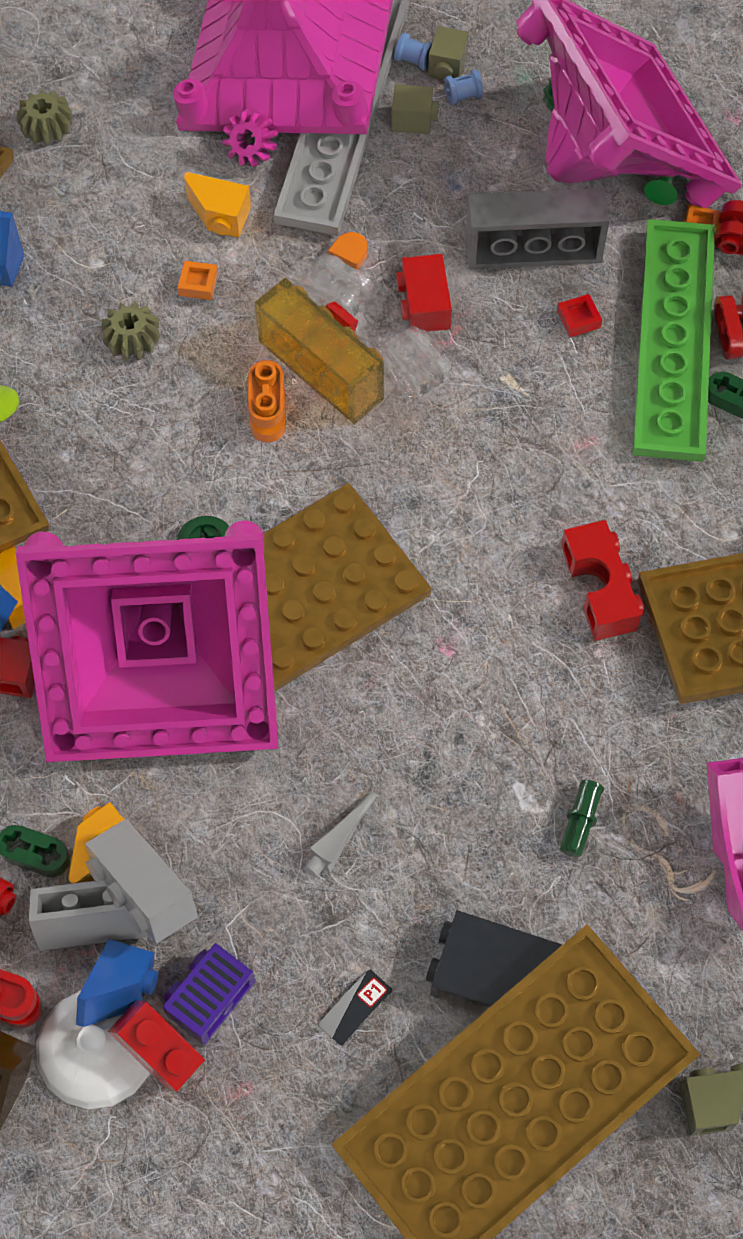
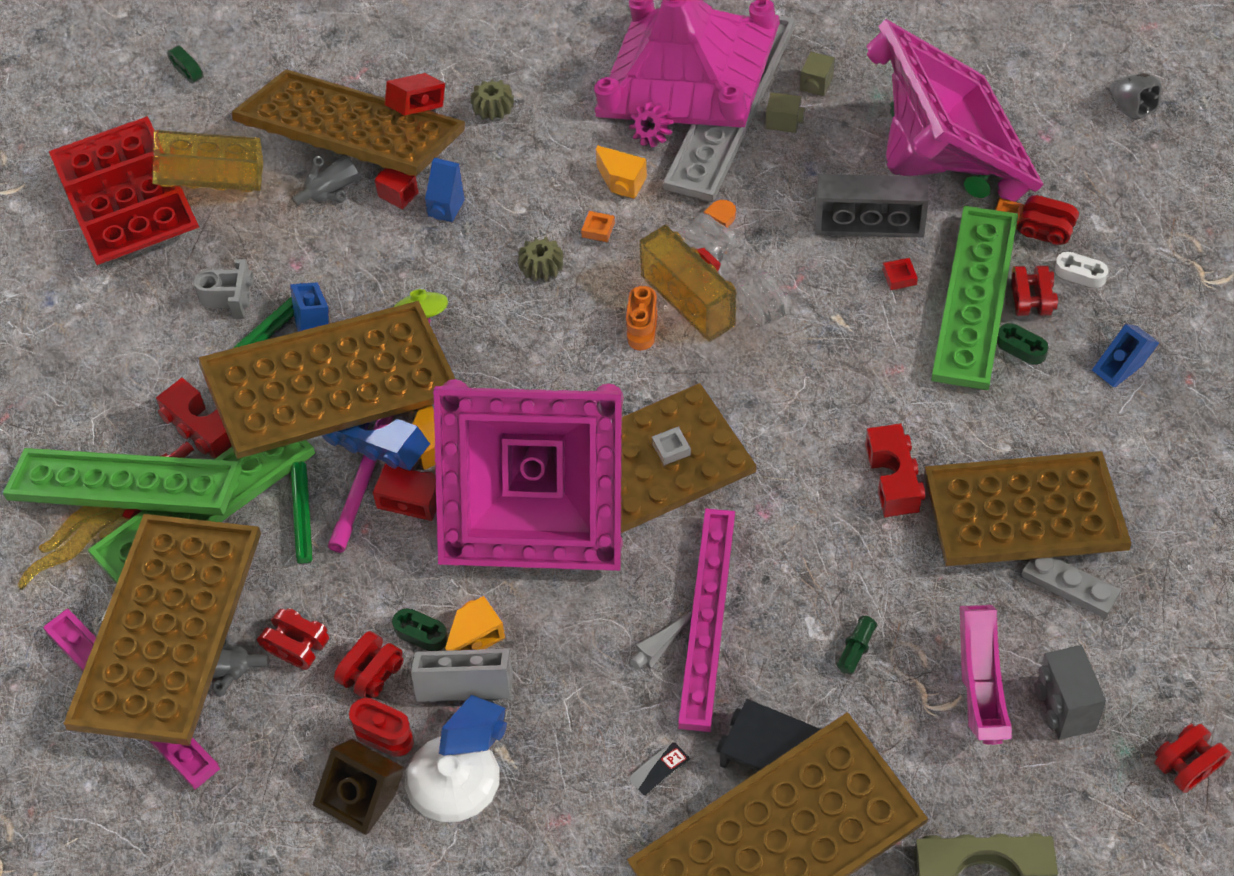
camera: 10 degrees right, 10 degrees down
light grey brick [85,818,198,944] -> none
red brick [107,1000,205,1092] -> none
dark purple brick [163,943,256,1046] -> none
medium blue bush [394,33,432,71] -> none
red brick [396,254,452,334] -> none
medium blue bush [444,69,483,105] -> none
none -> light grey plate [652,426,691,465]
none -> dark pink plate [678,508,735,732]

